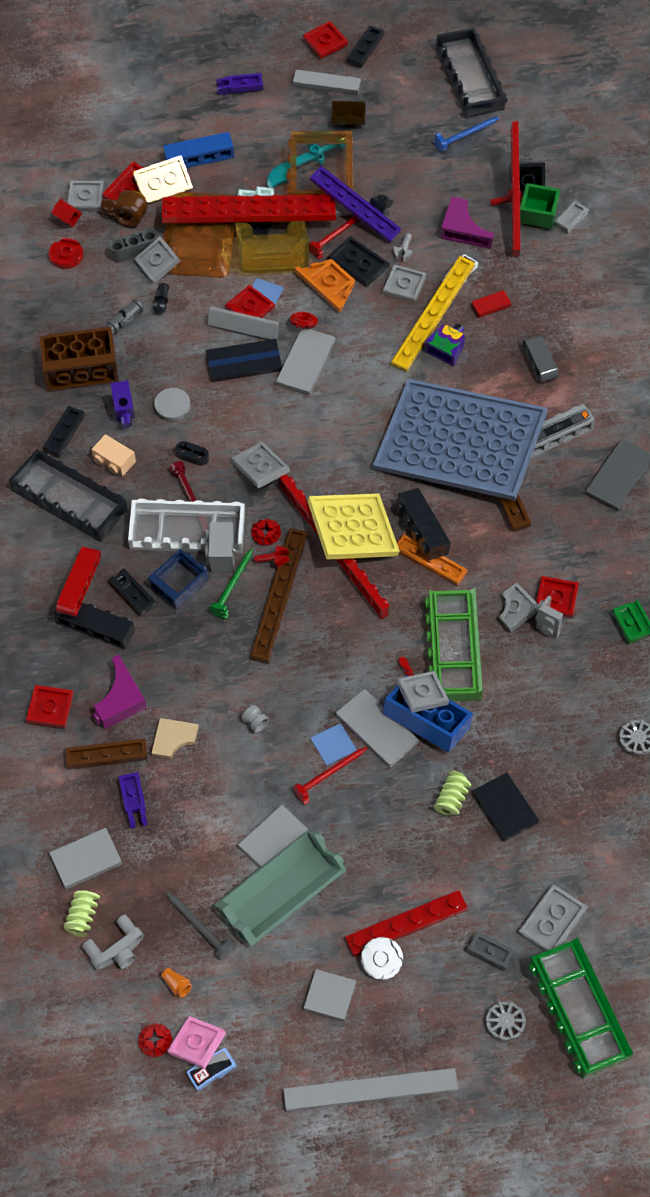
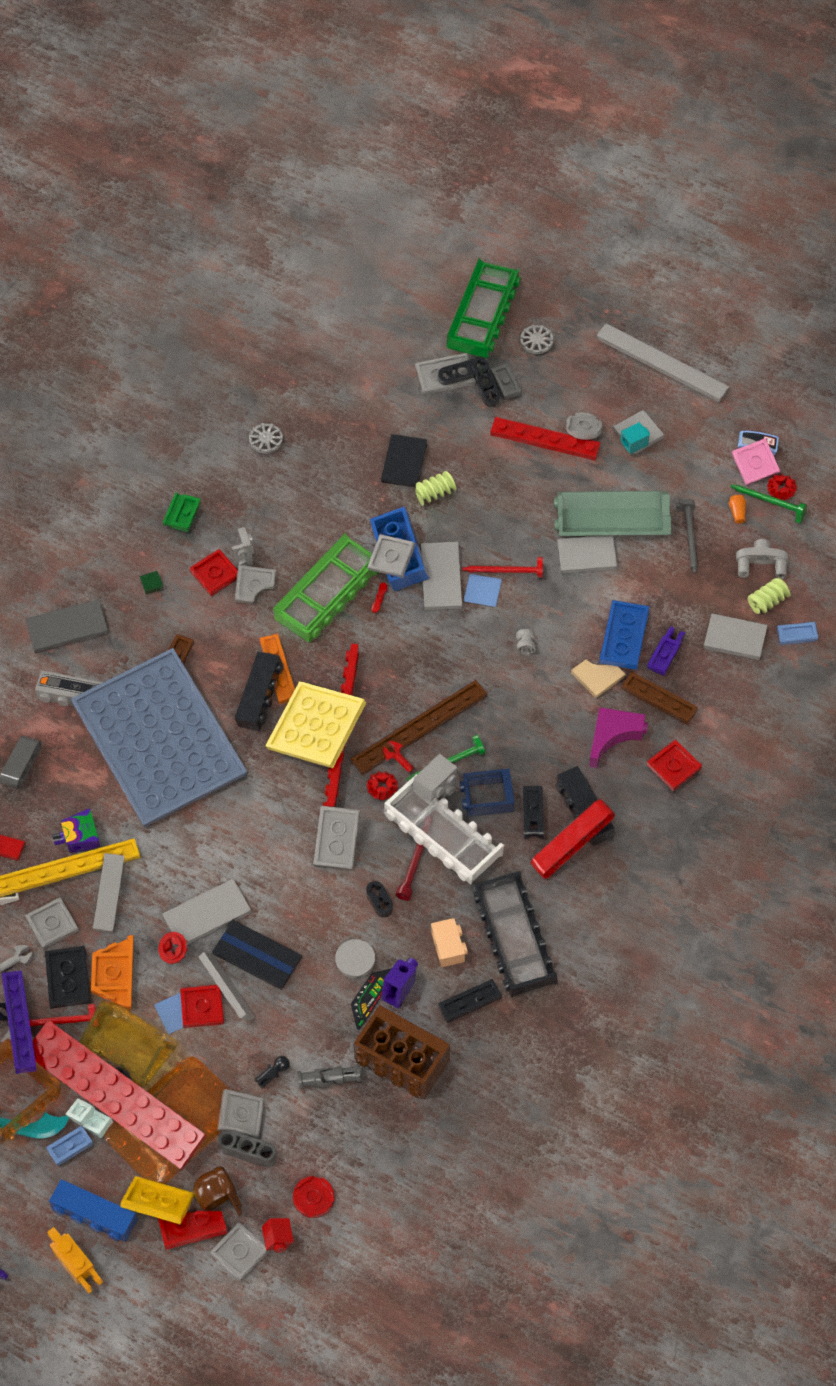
camera: 140 degrees left, 0 degrees up
none -> medium blue plate [46,1126,93,1167]
none -> light orange hinge [47,1227,103,1293]
none -> light grey tile [93,853,124,933]
none -> dark green tile [140,571,164,594]
none -> black sticker [351,968,392,1030]
none -> black beam [437,357,500,407]
none -> blue tile [599,600,650,670]
none -> teal brick [620,422,650,454]
none -> green piece [731,484,807,524]
none -> medium blue tile [777,622,818,645]

